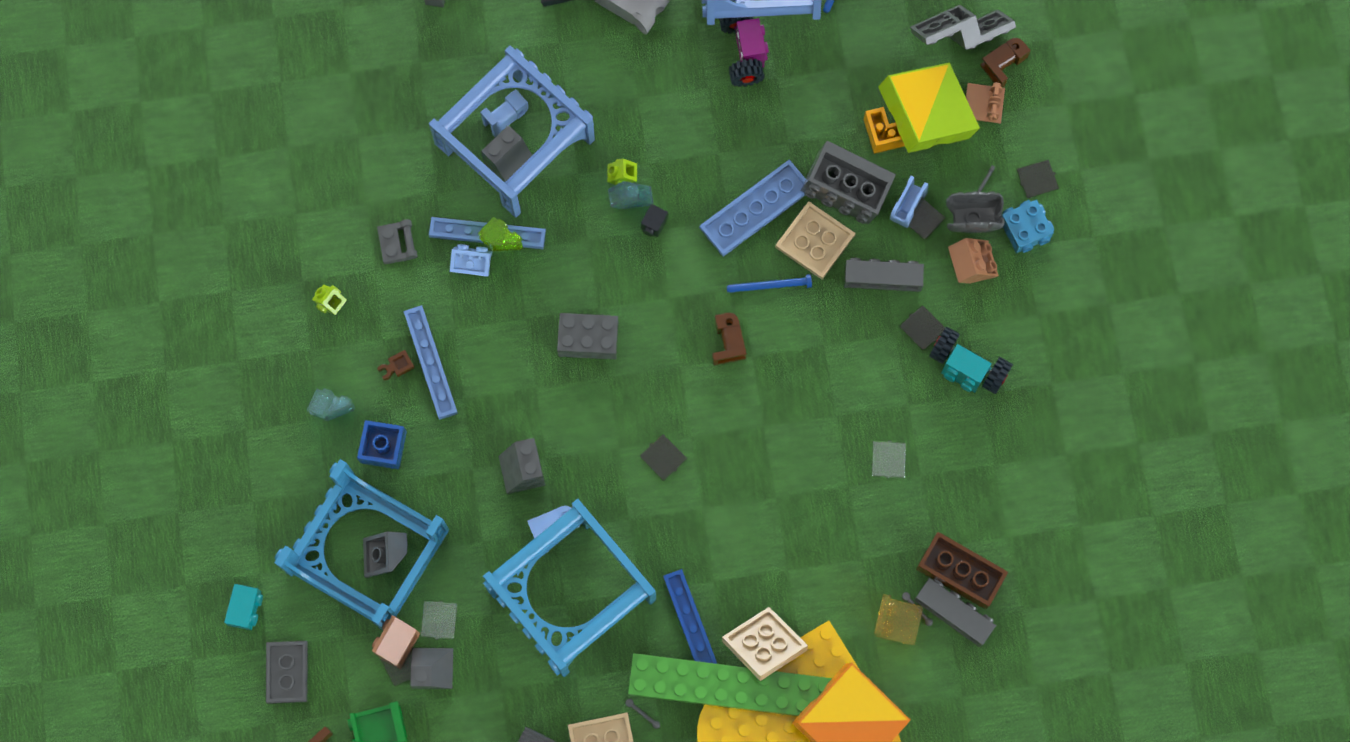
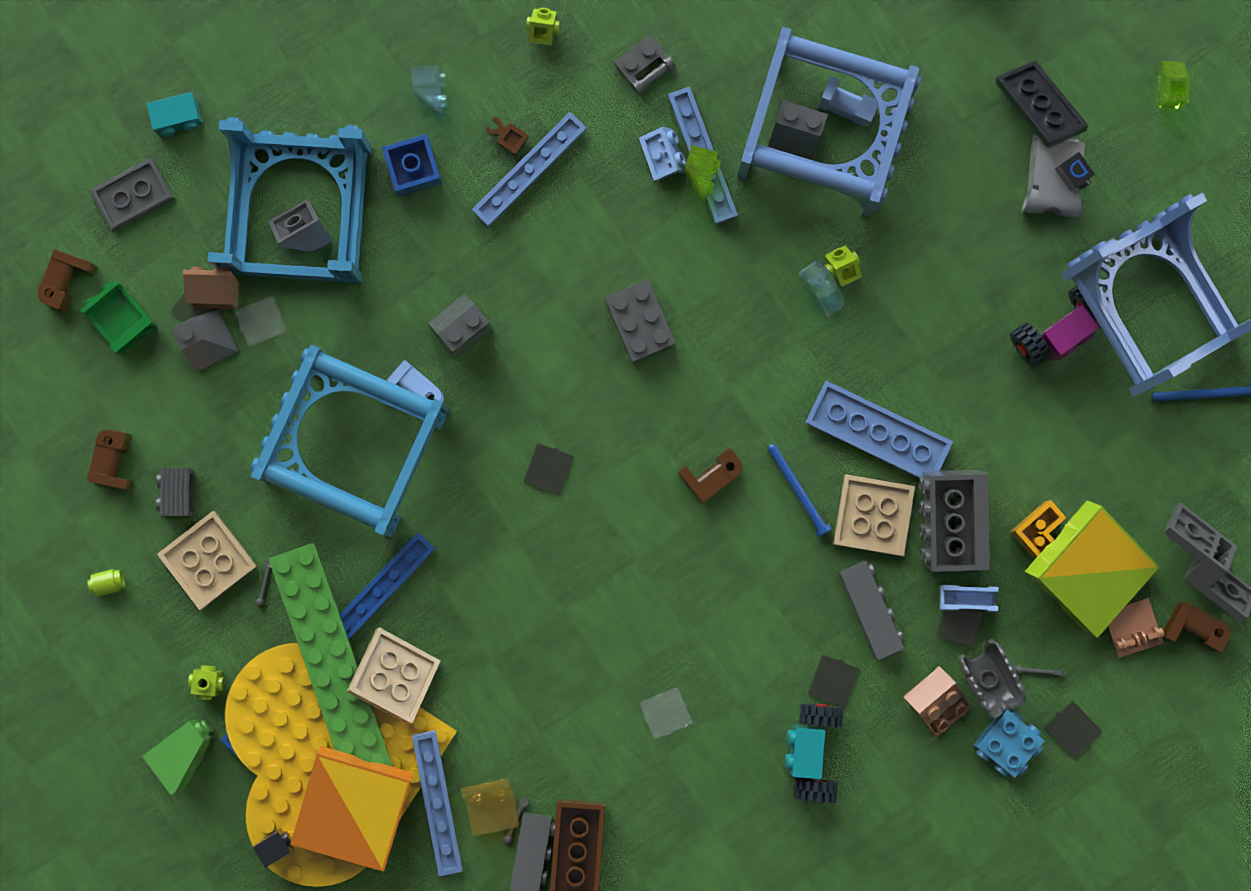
camera: 65 degrees right, 10 degrees up
black brick [641,204,668,237] -> none
none -> medium blue plate [412,730,462,876]

